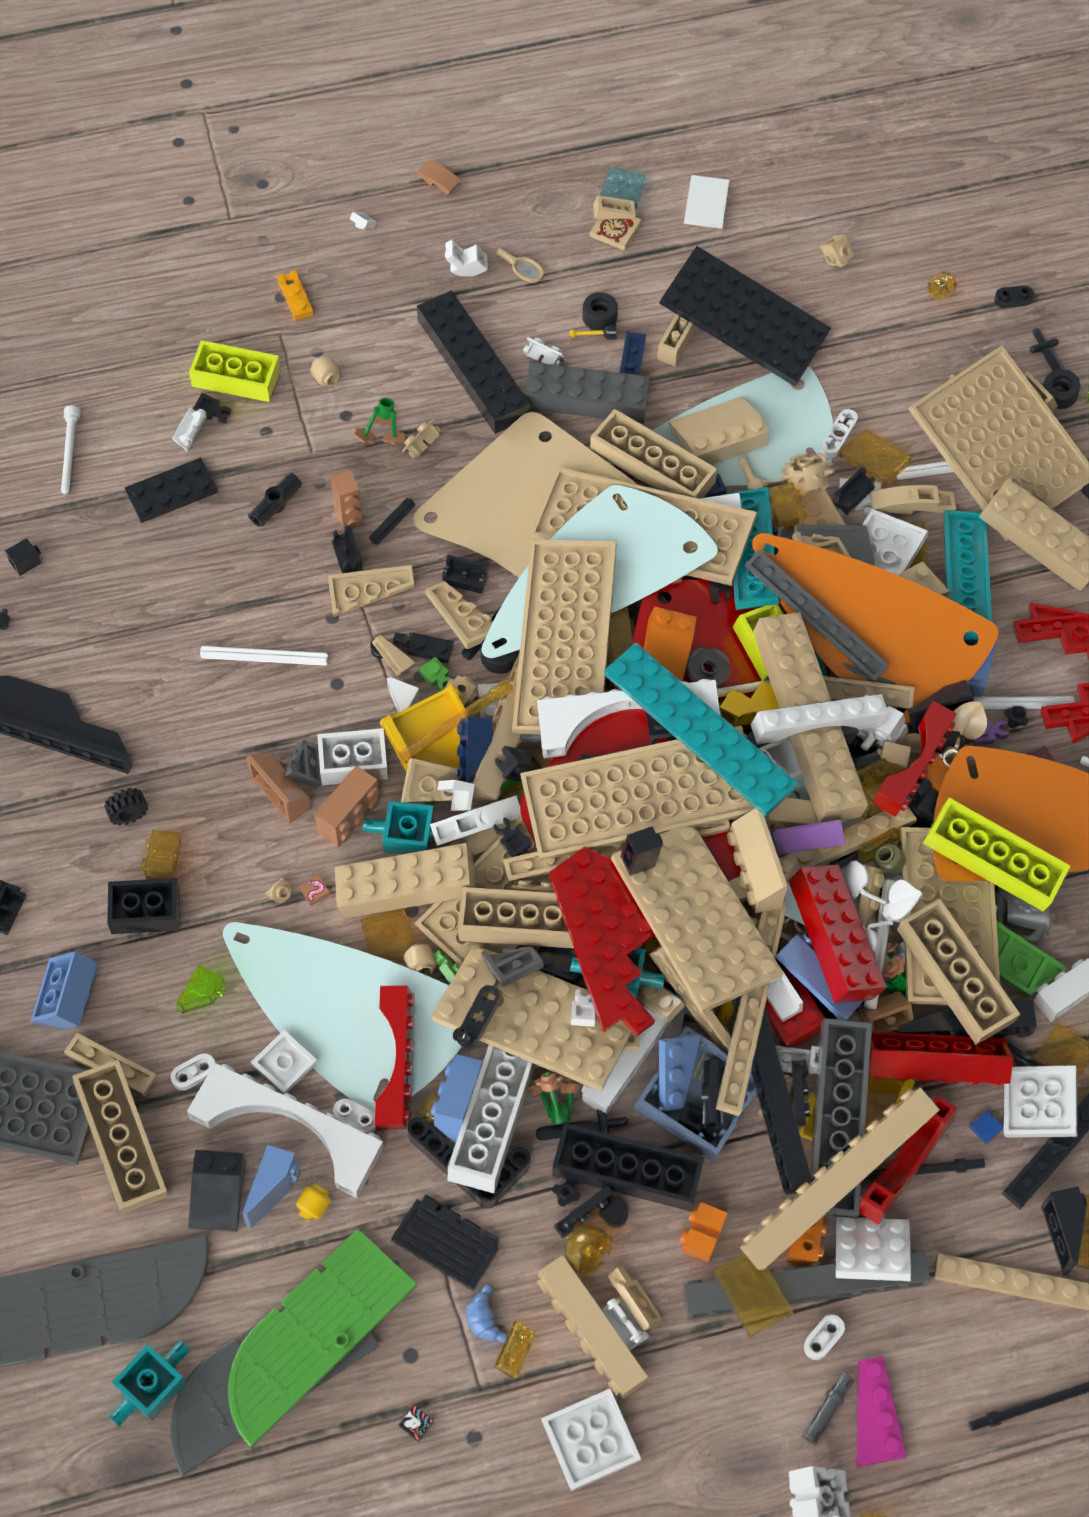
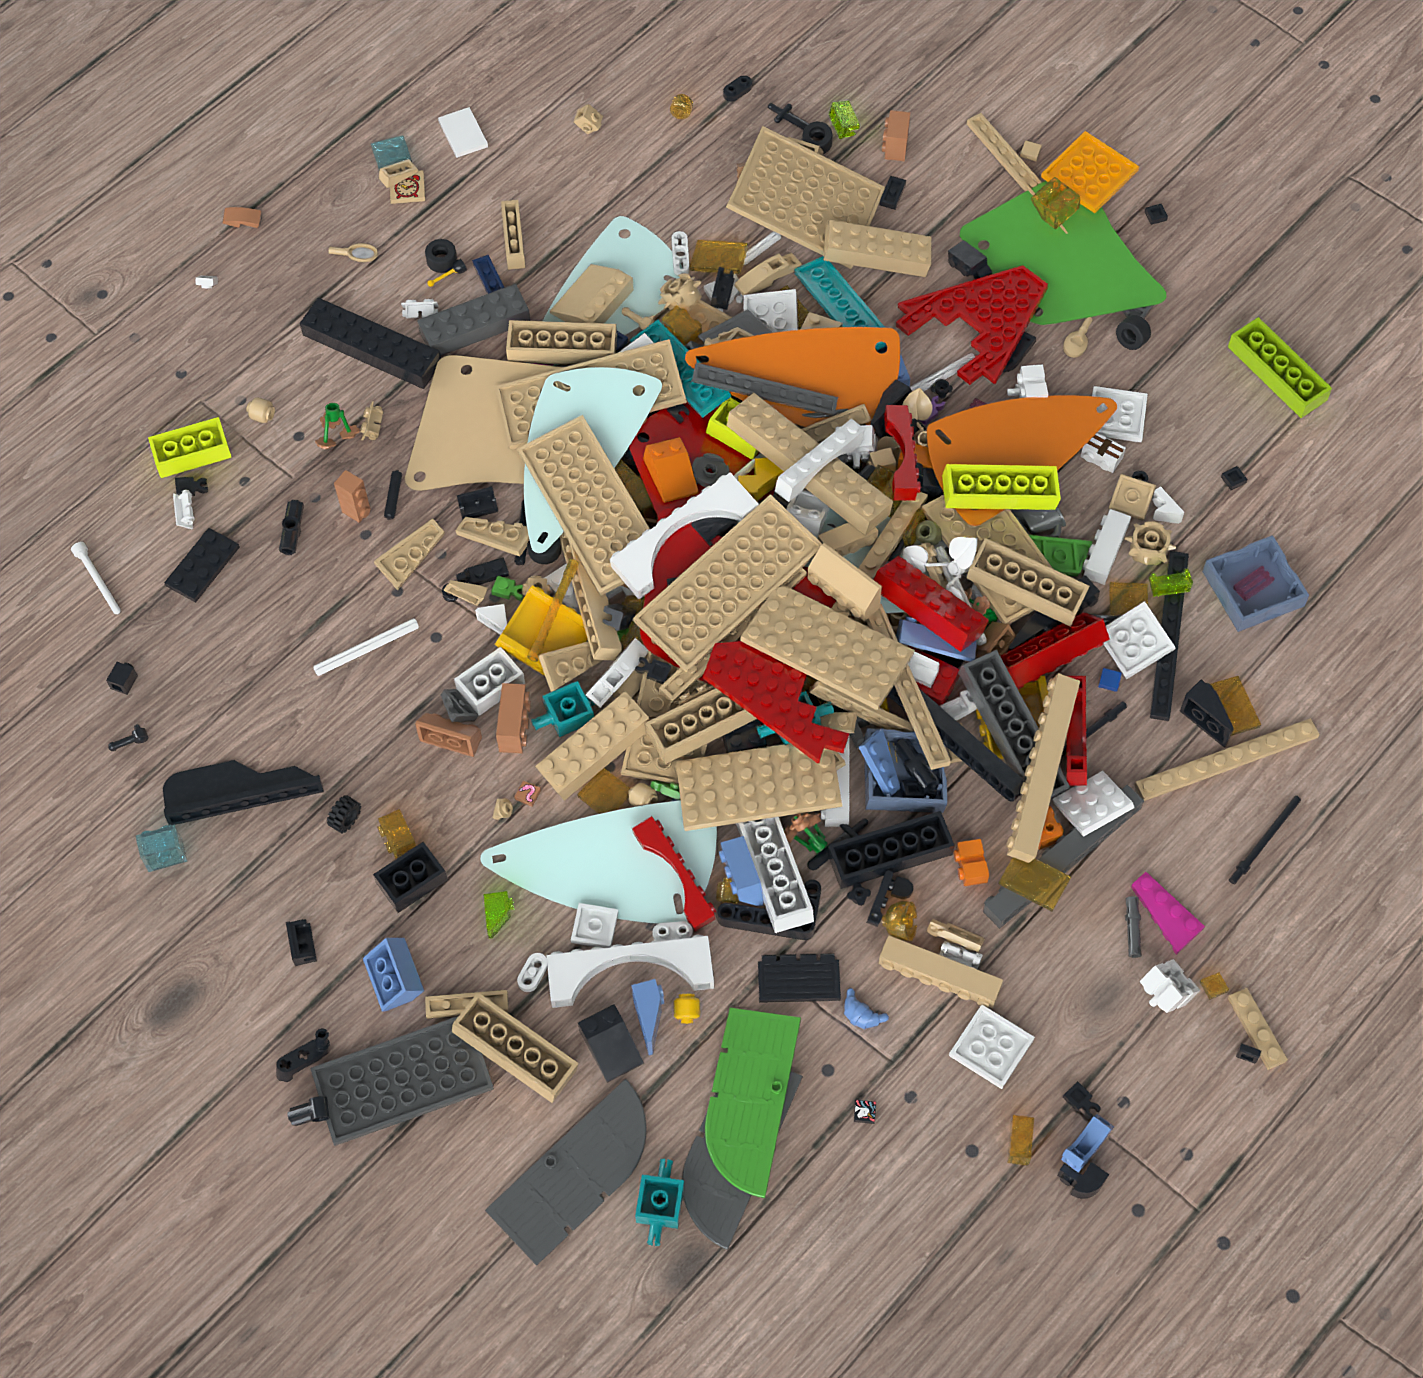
camera: 30 degrees left, 0 degrees up
light orange plate [277,269,314,321] -> none
black hinge [331,525,363,573] -> none
white panel [437,780,475,812] -> none
white brick [445,240,488,276] -> none
black beam [453,985,504,1048] -> none
dark blue slope [457,717,493,783] -> none
dark grey wing [481,946,544,987] -> none
clear yellow plate [494,1321,536,1379] -> none
white plate [571,989,595,1027] -> none
teal plate [604,643,798,817] -> none
black brick [620,826,663,876] -> none
black plate [659,246,831,387] -> none
medium lavender panel [773,820,845,855] -> none
black hinge [792,1060,810,1127] -> none
white plate [804,1315,845,1360] -> none

